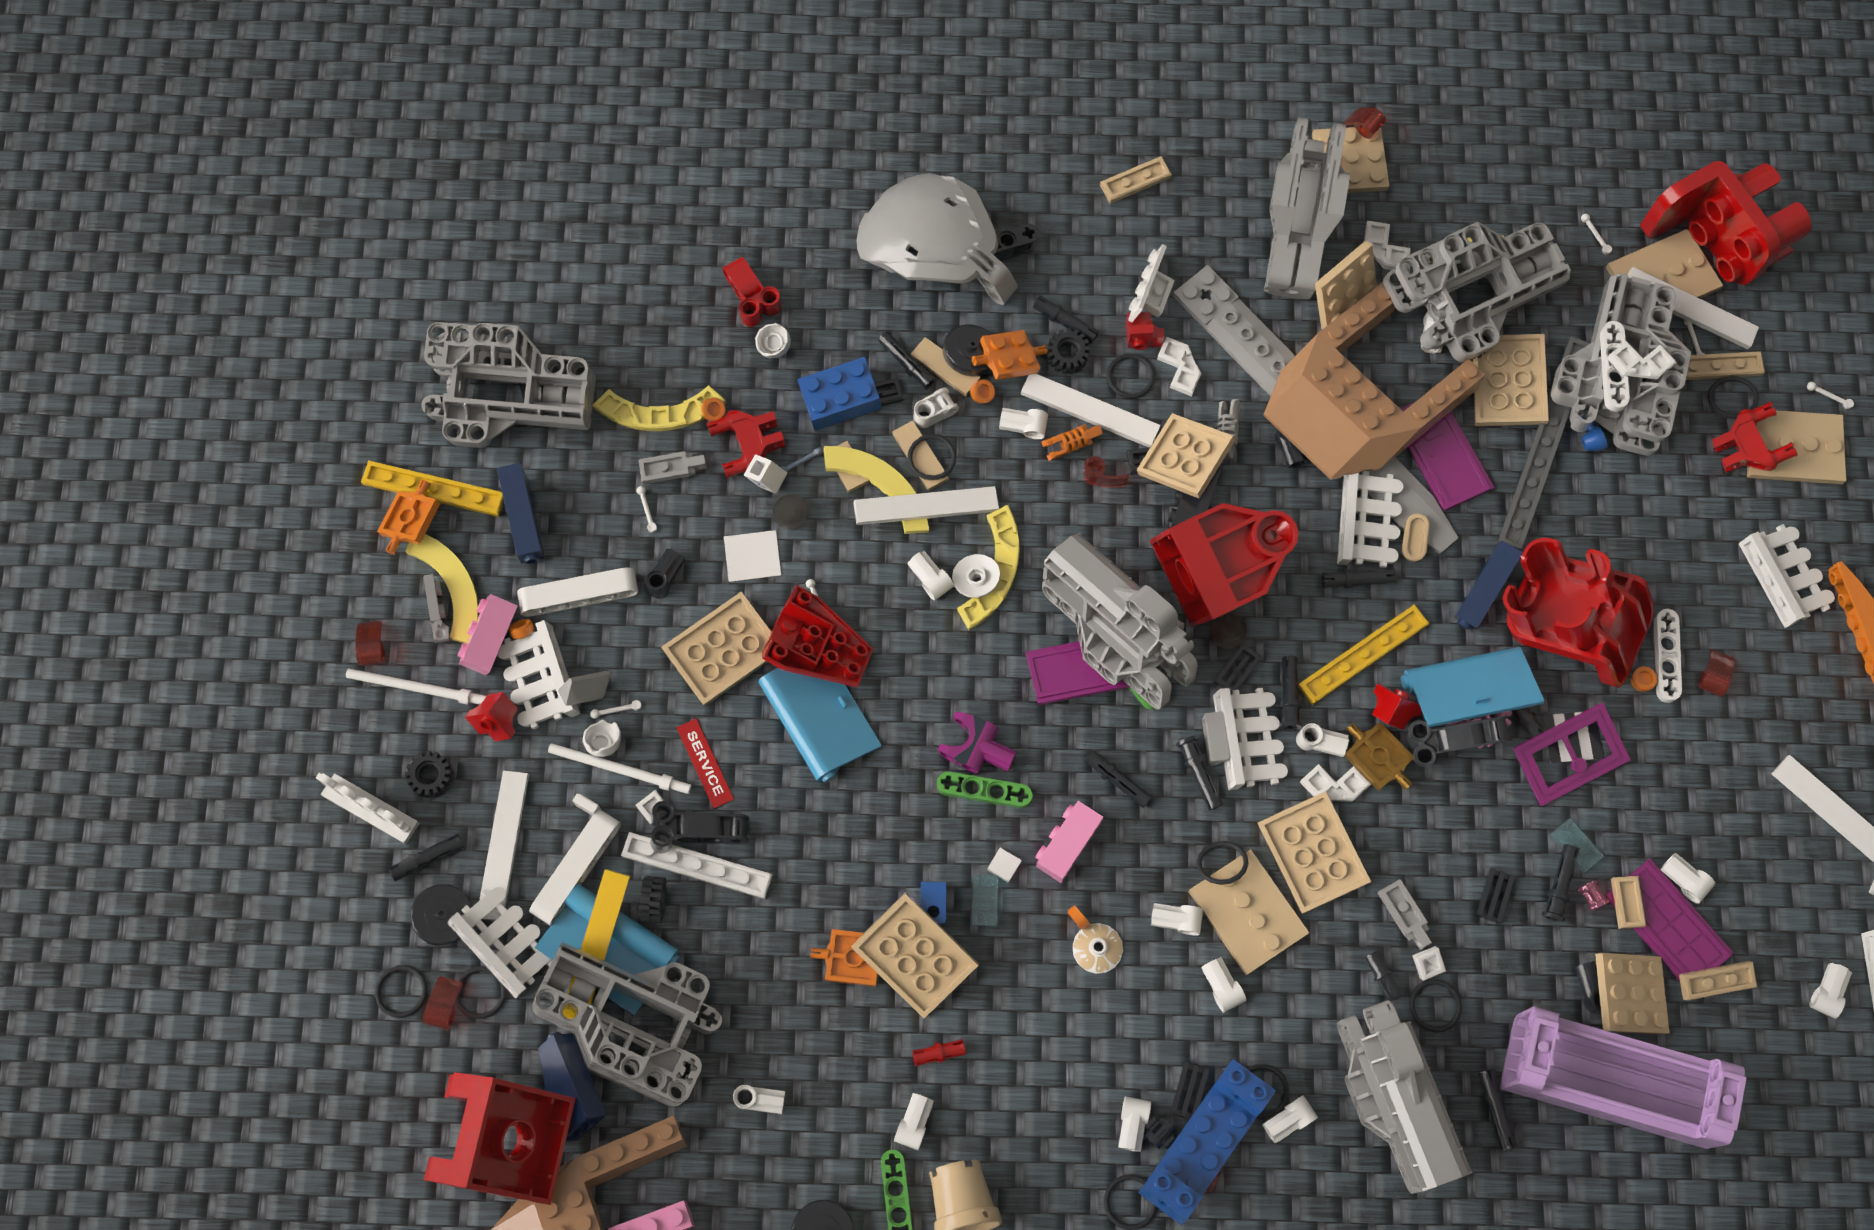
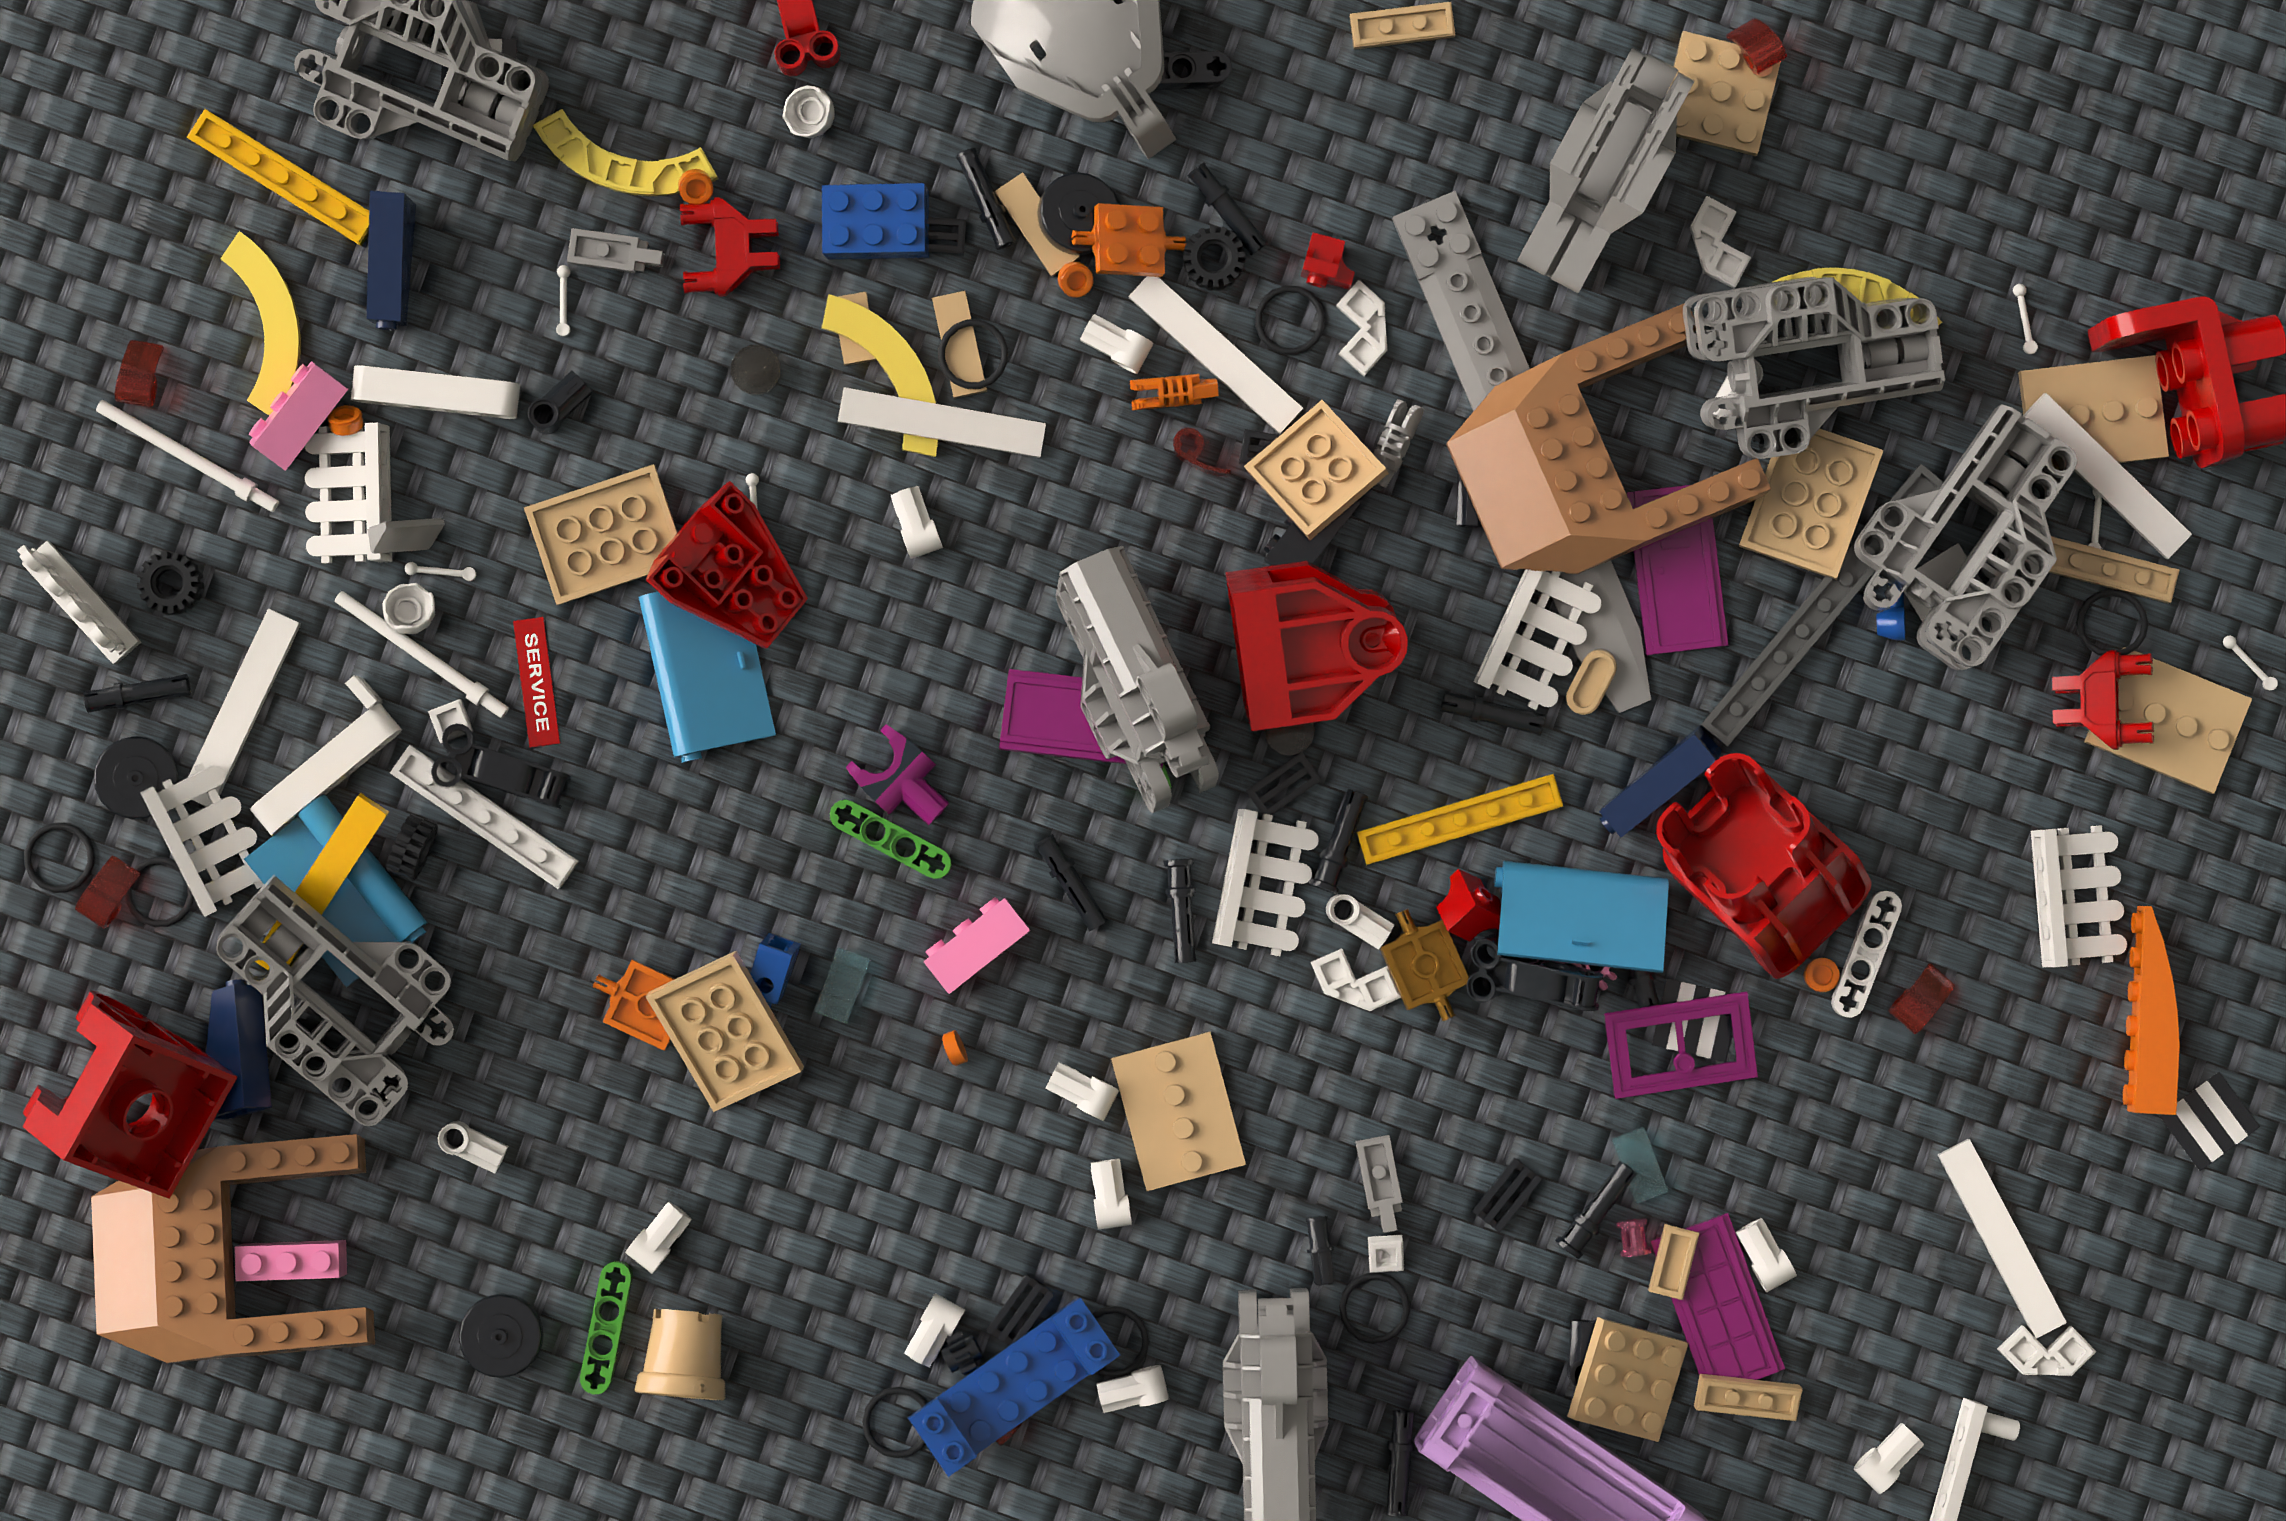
camera: 20 degrees right, 15 degrees up
orange plate [377,480,440,555] -> none
light grey hinge [423,574,450,643] -> none
red brick [465,692,518,741] -> none
white sticker [724,530,781,582] -> none
white brick [744,455,787,494] -> none
sand blue hinge [780,447,824,472] -> none
red pin [912,1039,966,1067] -> none
white piece [913,388,959,428] -> none
white dish [952,554,1000,598] -> none
light yellow tile [957,505,1019,630] -> none
white tile [987,848,1022,883] -> none
tan dish [1072,923,1123,974] -> none
white bracket [1128,244,1174,322] -> none
black piece [1196,841,1249,885] -> none
light grey slope [1202,711,1230,767] -> none
tan plate [1258,791,1371,914] -> none
tan plate [1315,241,1377,329] -> none
white beam [1600,321,1630,412] -> none
white tile [1607,341,1677,379] -> none

